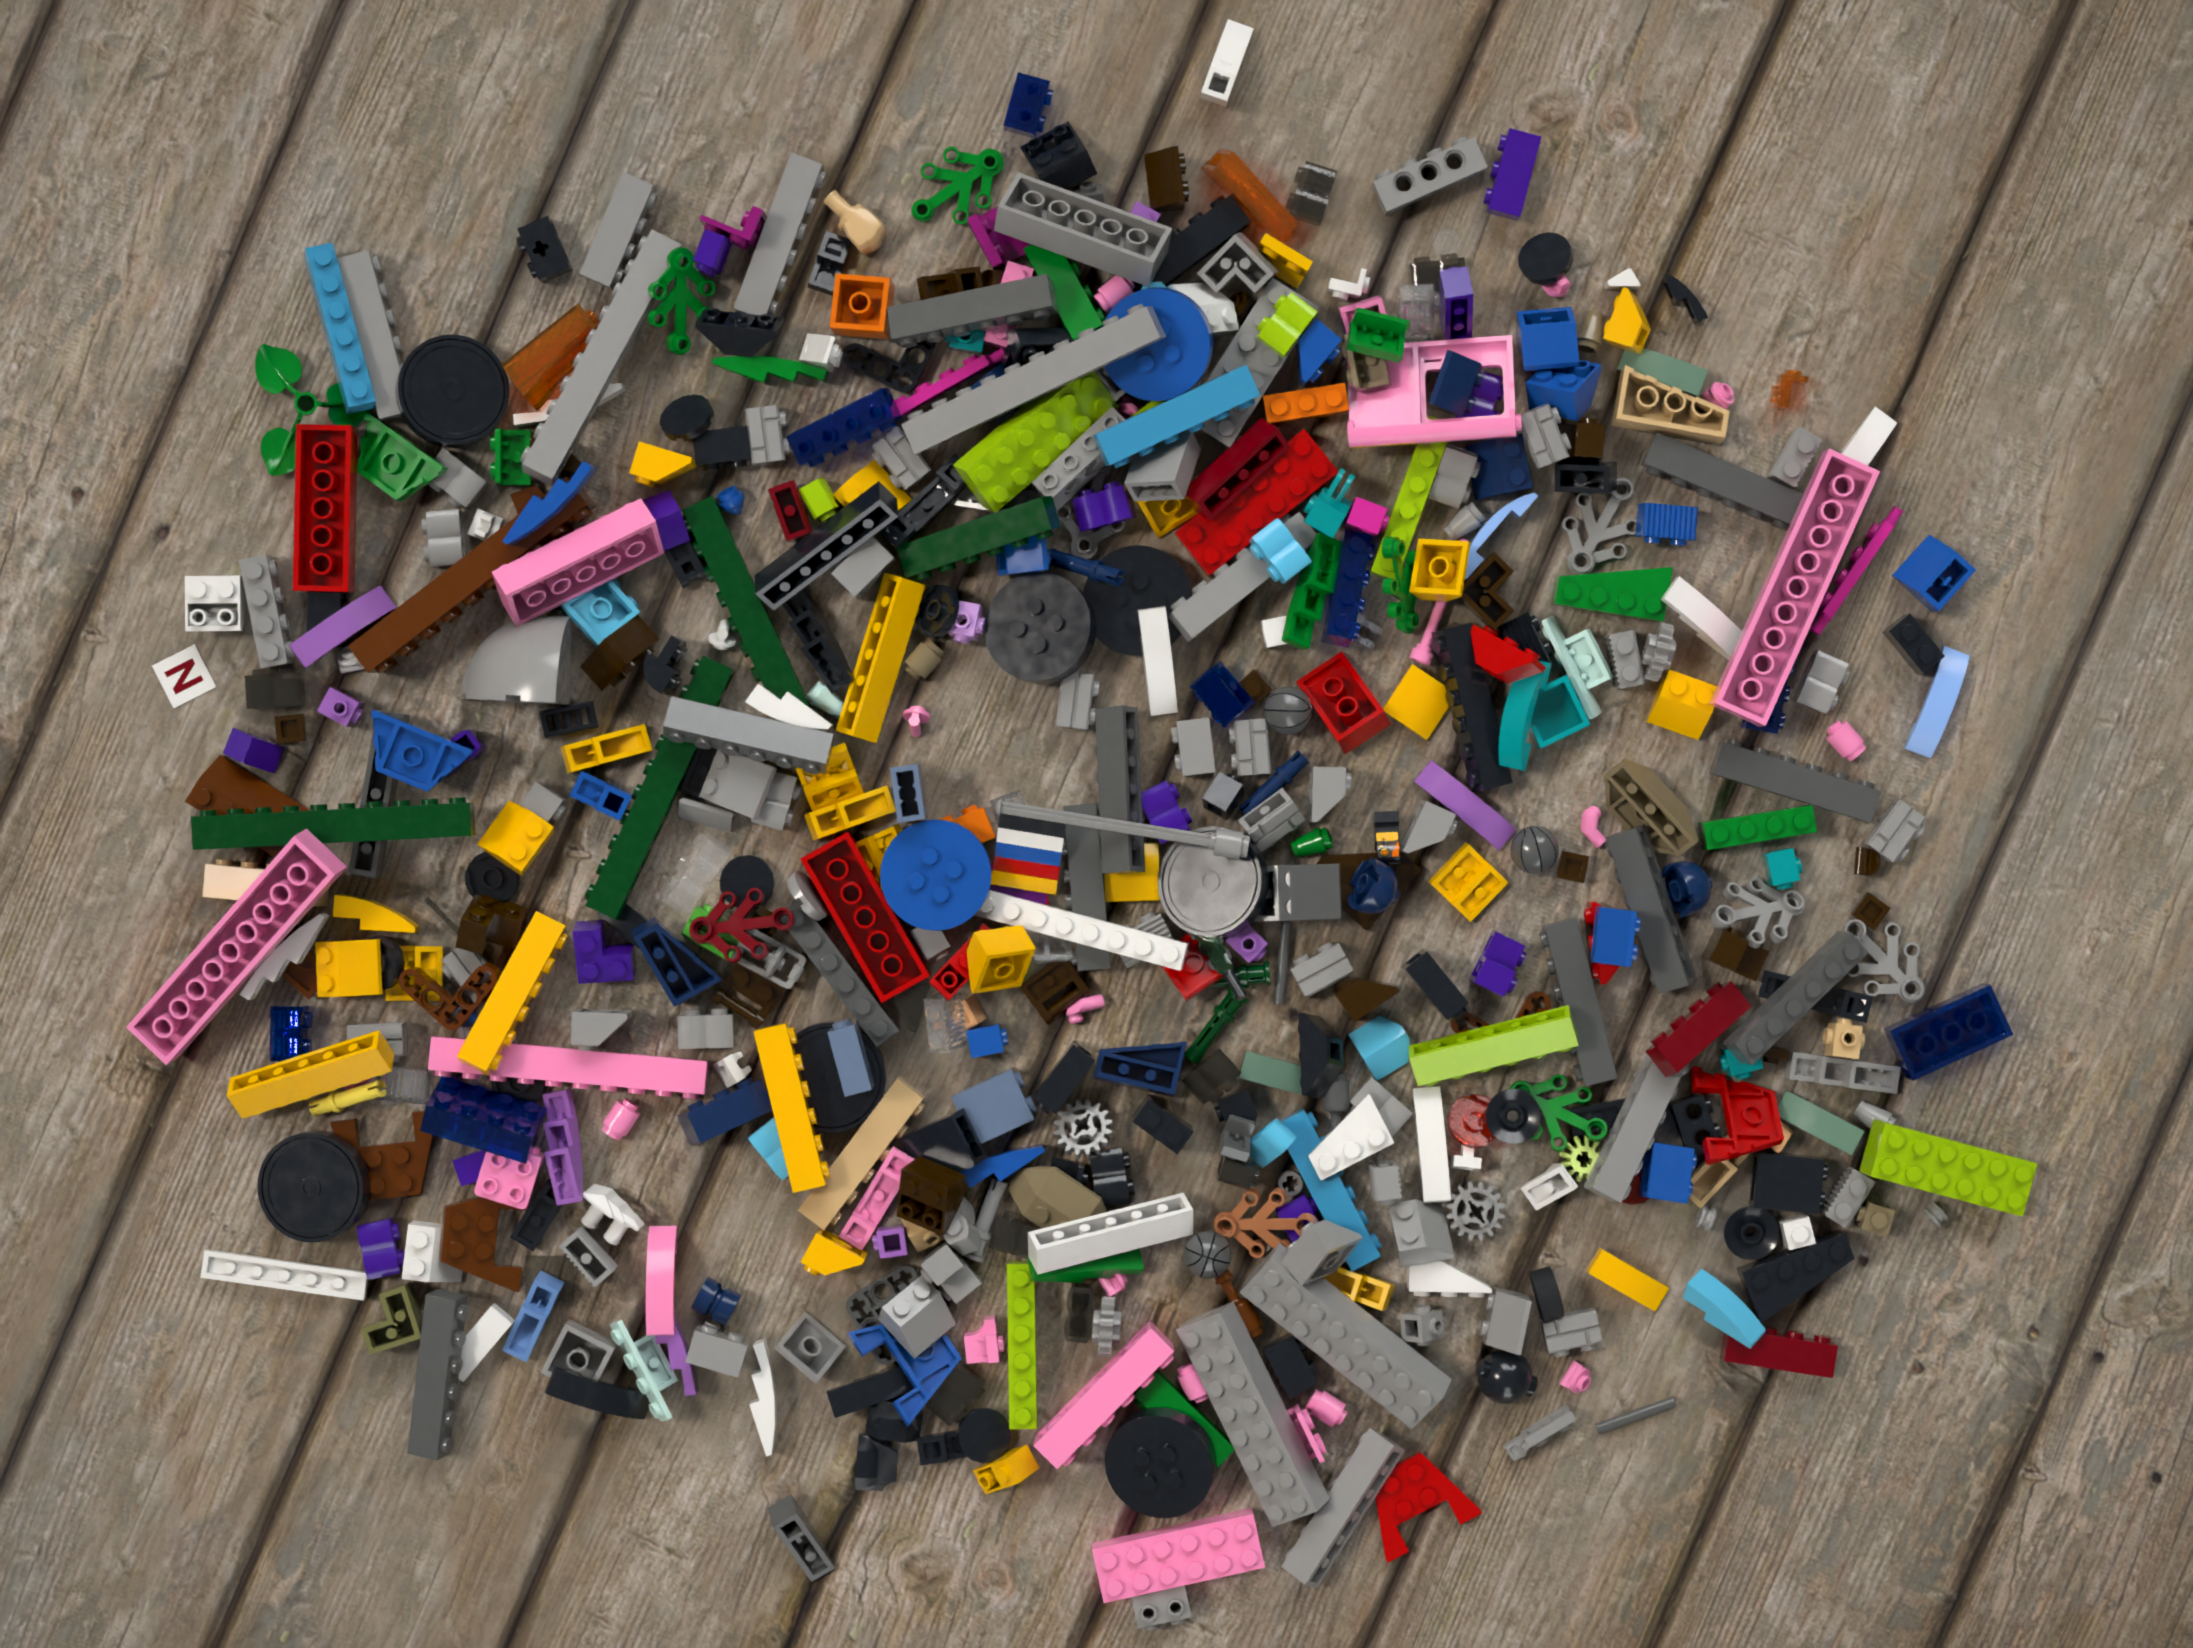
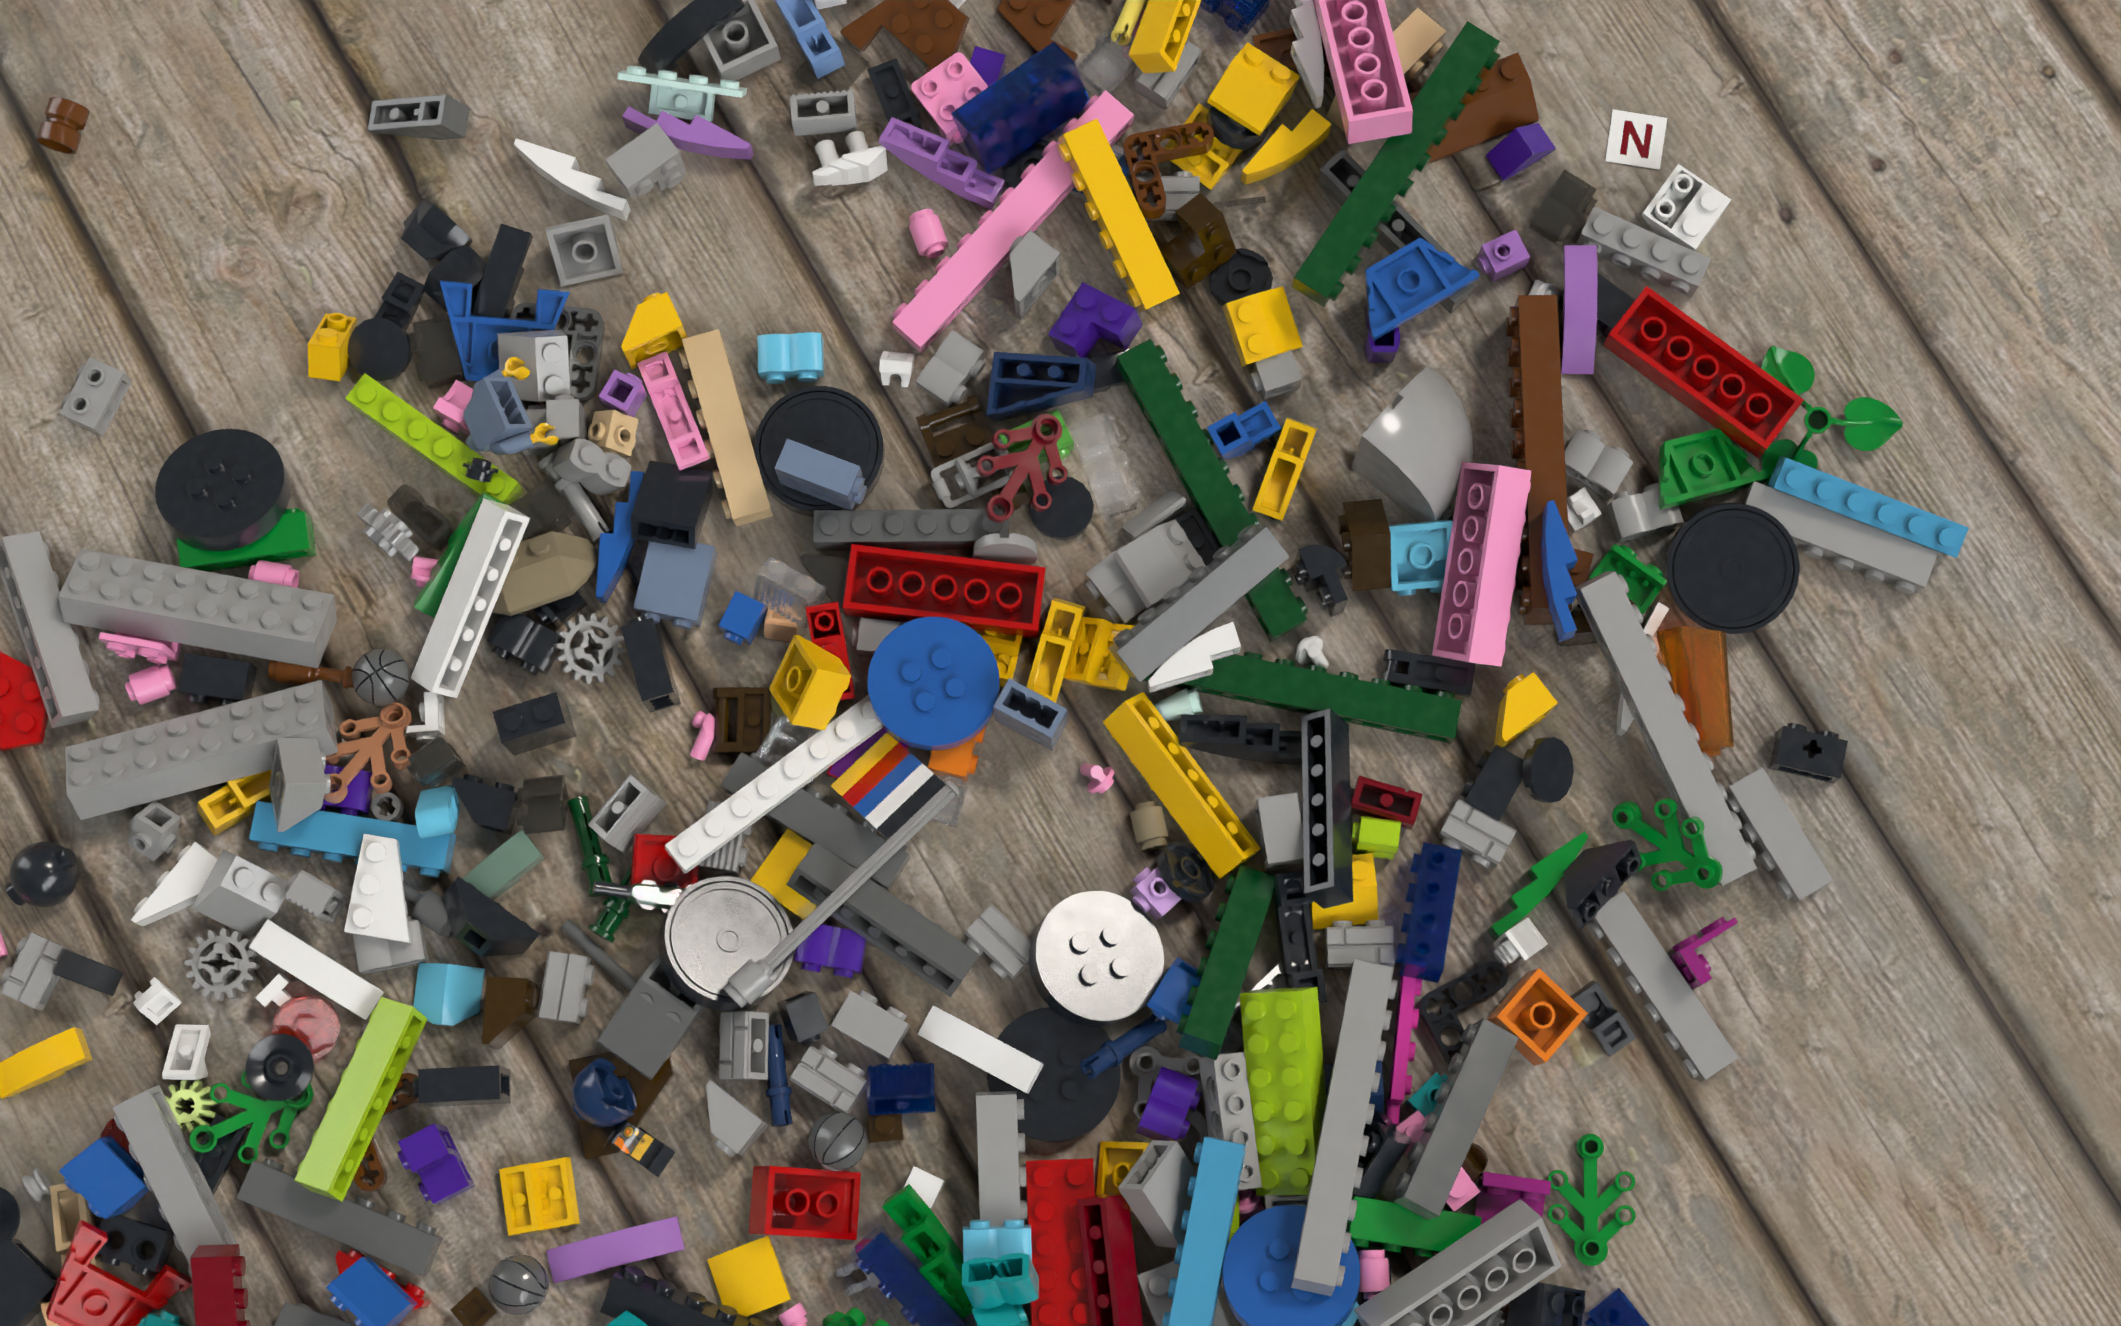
camera: 130 degrees right, 10 degrees down
dark brown plate [274,714,307,744] -> none
black slope [537,701,599,740] -> none
dark purple slope [643,490,690,551] -> none
bright pink slope [646,1226,677,1336] -> none
dark blue wedge [677,1077,773,1145] -> none
dark blue wheel [691,1277,742,1327] -> none
dark purple brick [692,229,732,278] -> none
blue plate [717,486,744,515] -> none
yellow brick [753,1022,830,1193] -> none
tan piece [823,190,886,256] -> none
dark brown slope [896,1156,966,1236] -> none
dark brown brick [917,266,983,300] -> none
bright pink brick [1033,1320,1174,1469] -> none
bright pink brick [1092,1508,1265,1603] -> none
dark blue wedge [1093,1041,1187,1098] -> none
dark grey bracket [1220,1115,1255,1162] -> none
medium lavender brick [1224,926,1268,963] -> none
green cone [1291,827,1334,858] -> none
light grey slope [1400,800,1458,853] -> none
light grey slope [1480,1287,1532,1355] -> none
none -> white tile [133,977,182,1025]
none -> white bracket [406,692,445,742]
none -> black plate [462,457,499,482]
none -> sand blue torso [463,357,559,455]
none -> light grey brick [588,774,667,853]
none -> teal brick [962,1253,1039,1309]

